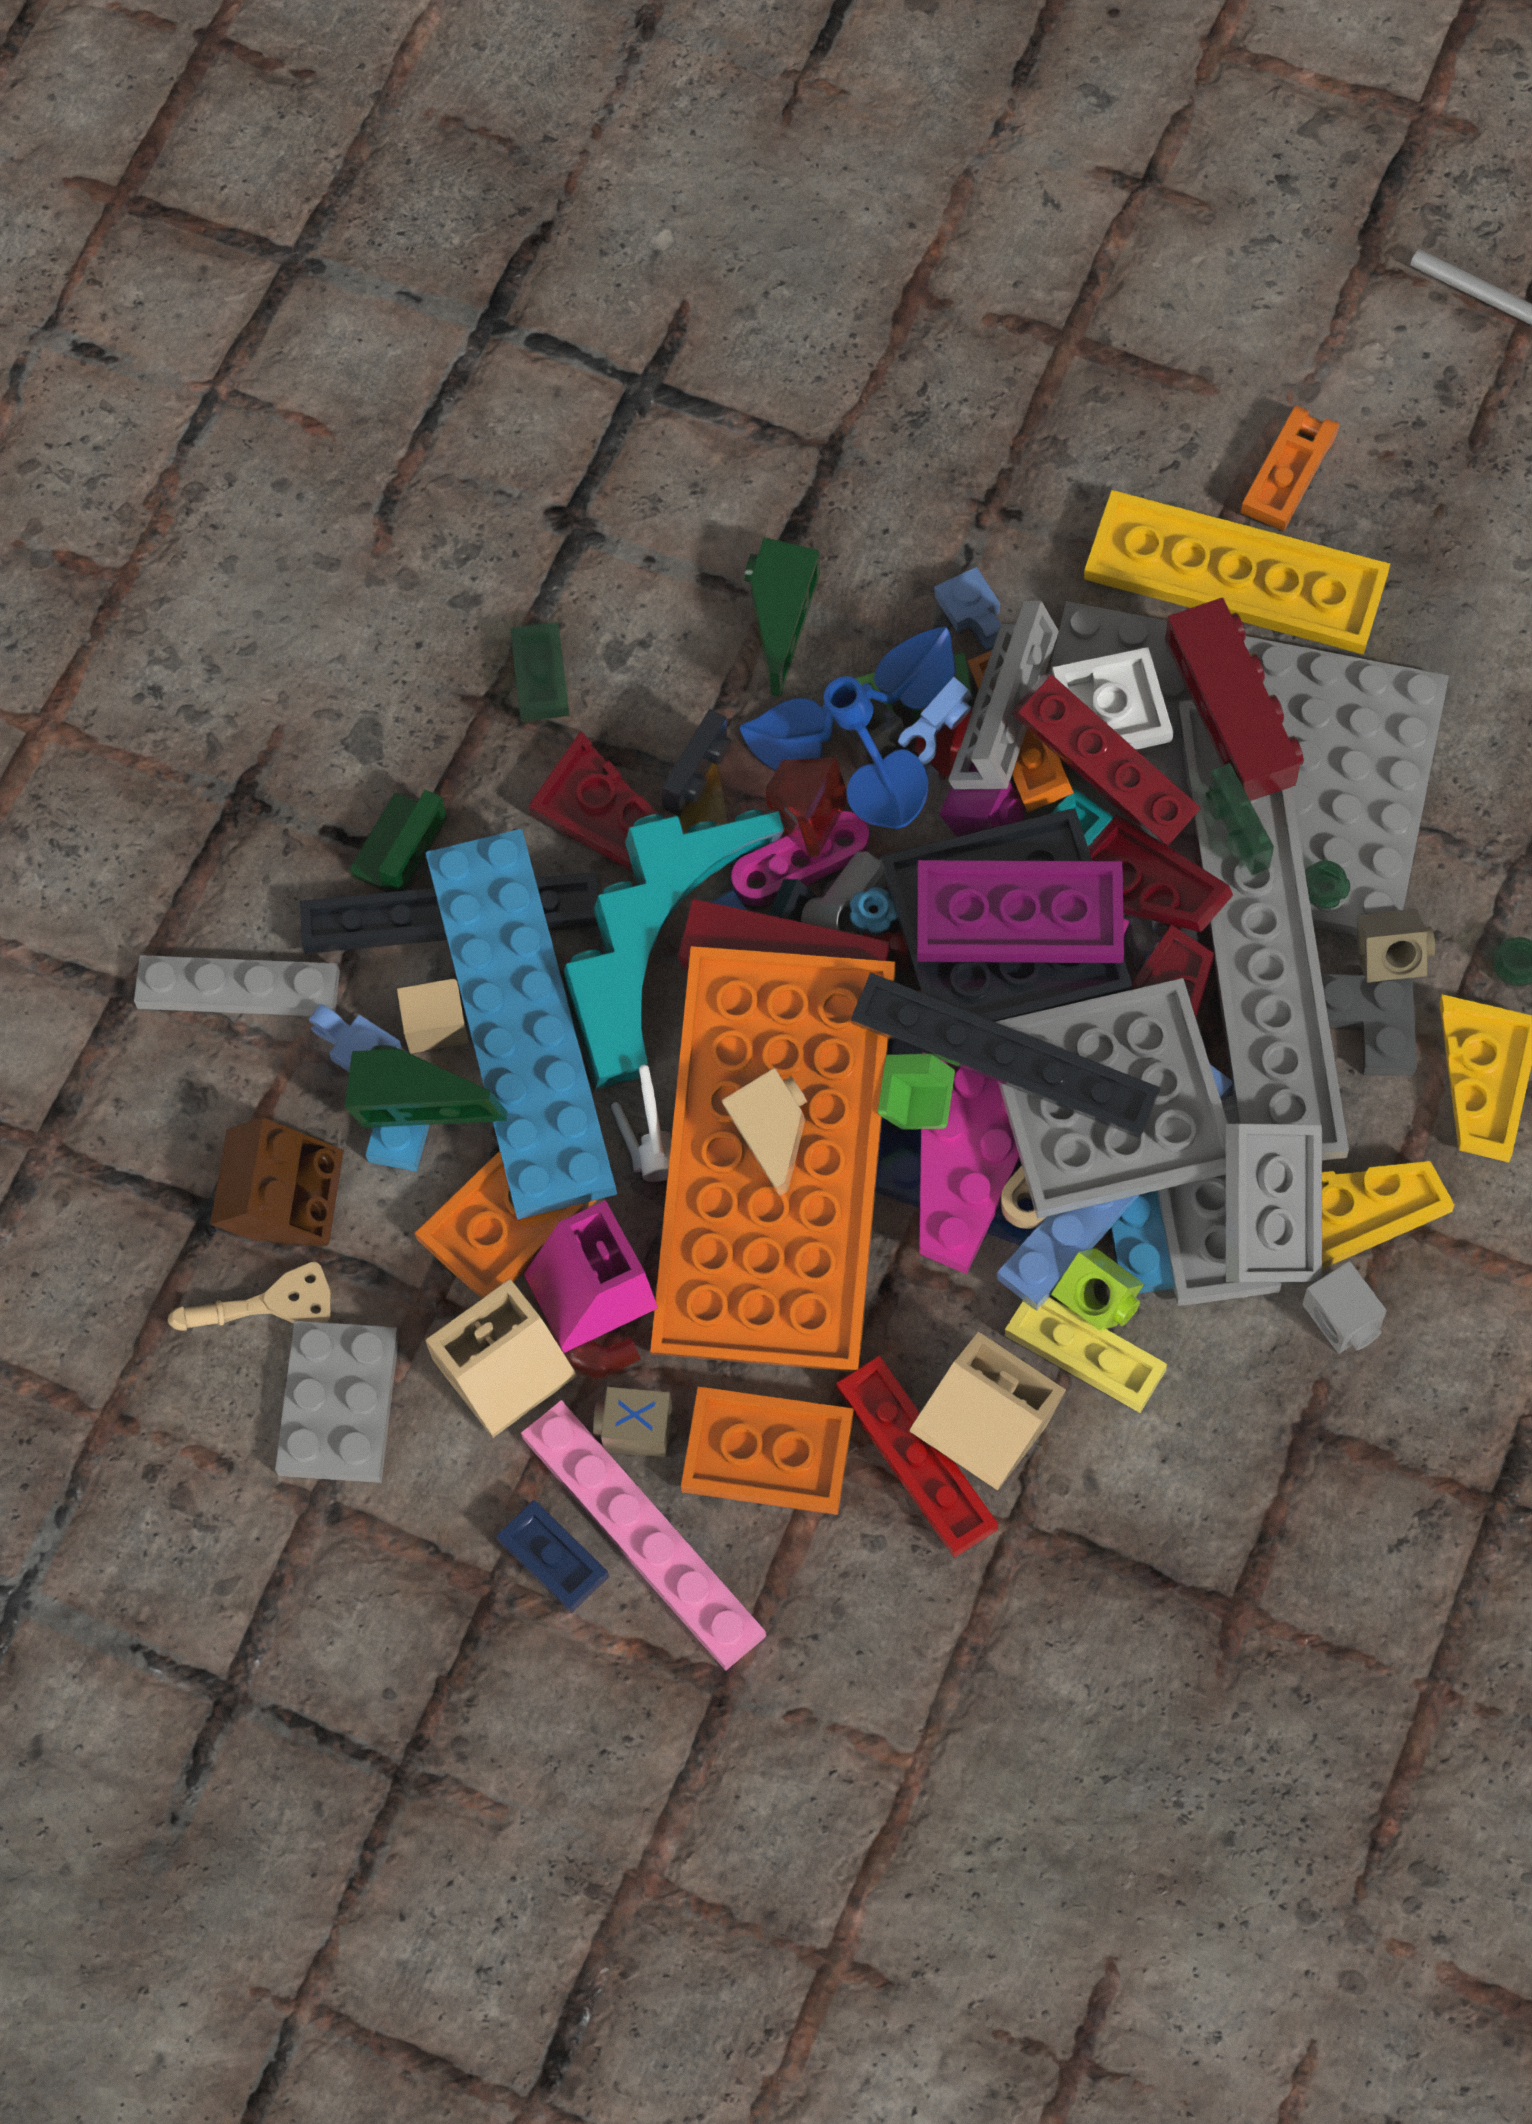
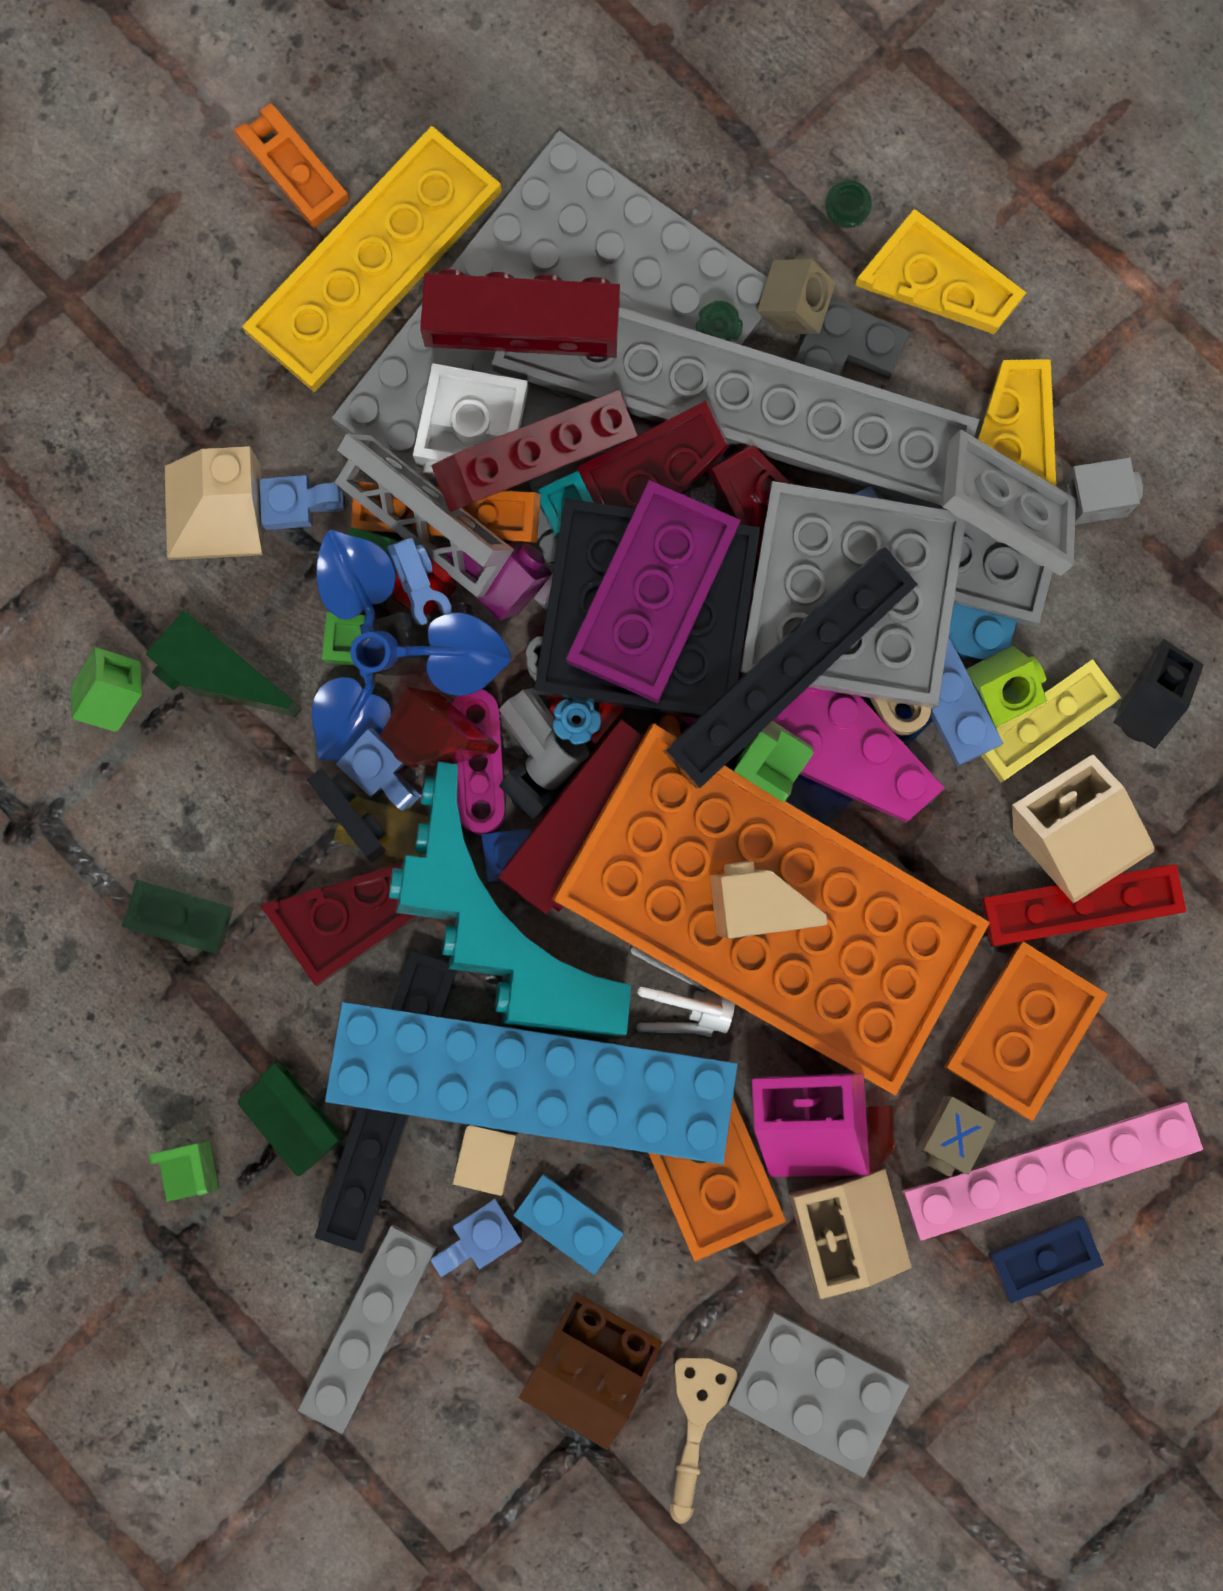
camera: 70 degrees left, 15 degrees up
dark green slope [345,1045,507,1128] -> none
clear green plate [1205,763,1274,876] -> none
none -> bright green panel [71,647,142,732]
none -> bright green panel [149,1141,219,1202]
none -> tan slope [165,446,264,560]
none -> medium blue plate [336,728,421,811]
none -> black slope [1113,639,1204,749]

